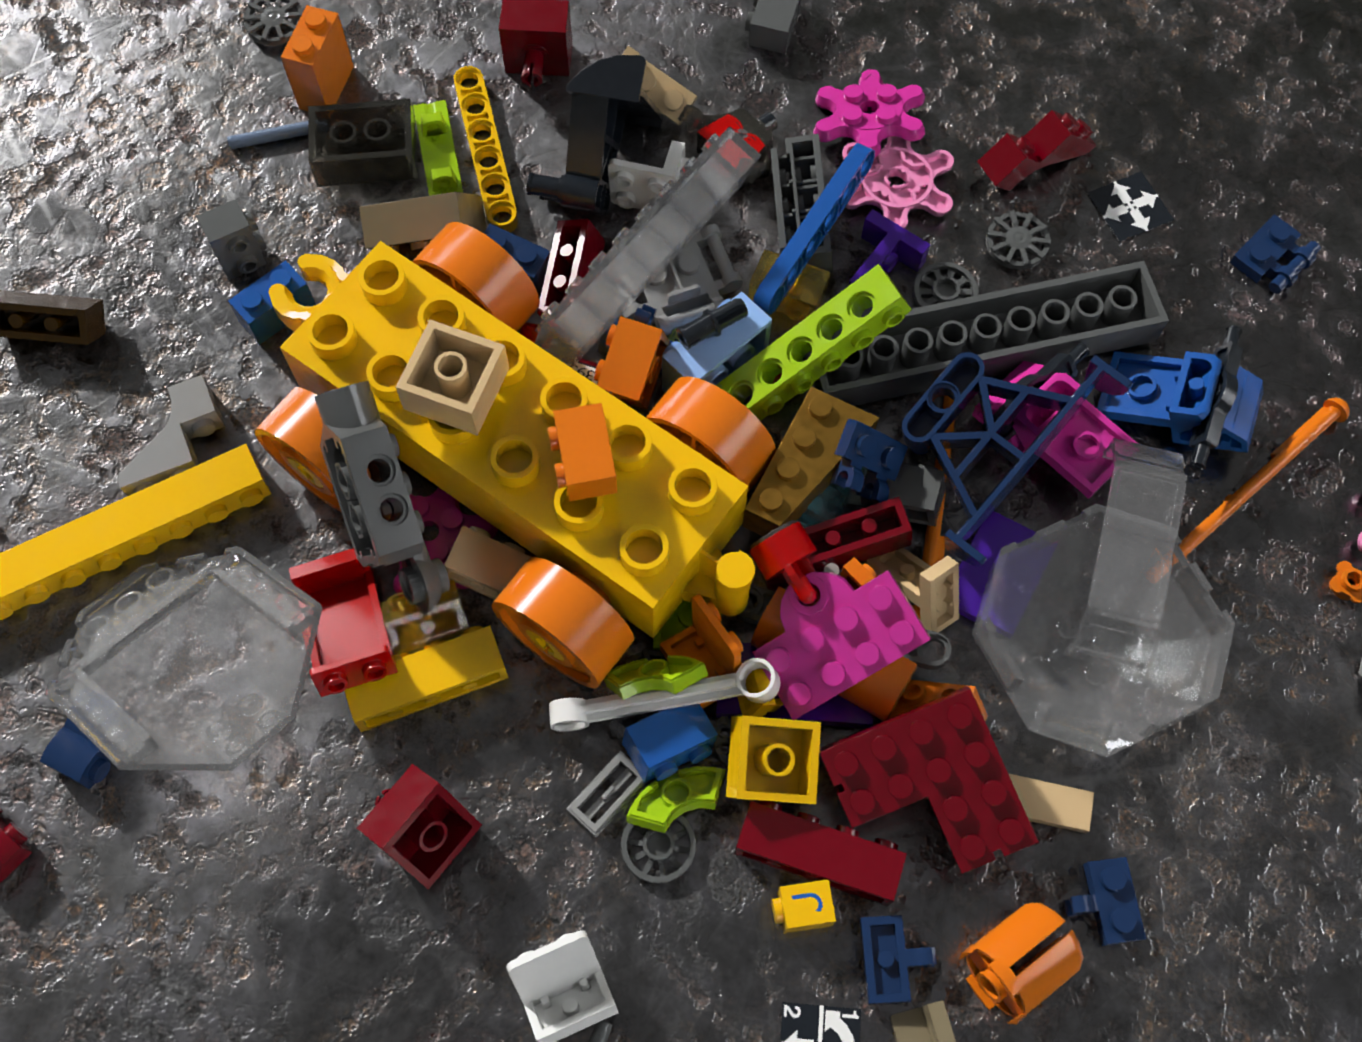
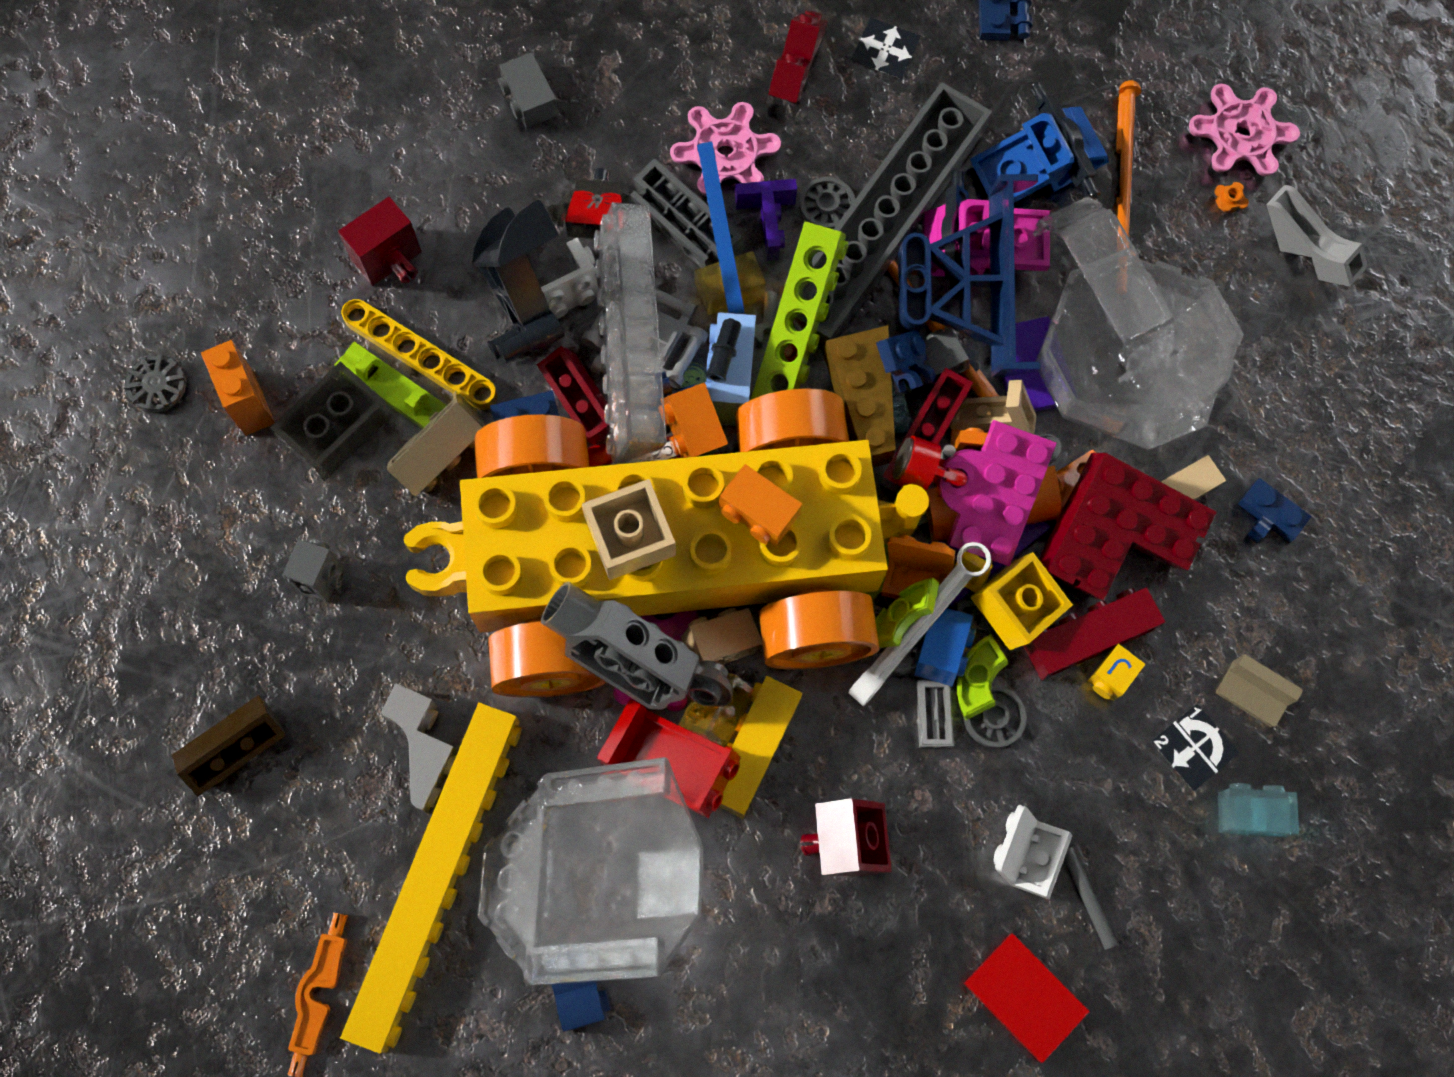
camera: 45 degrees left, 5 degrees up
sand blue bar [227,117,330,150] -> none
blue brick [228,260,316,345] -> none
tan bracket [622,46,698,126] -> none
dark pink plate [813,69,925,157] -> none
dark blue plate [860,915,937,1005] -> none
orange cylinder [959,903,1084,1024] -> none
dark grey wheel [986,210,1051,270] -> none

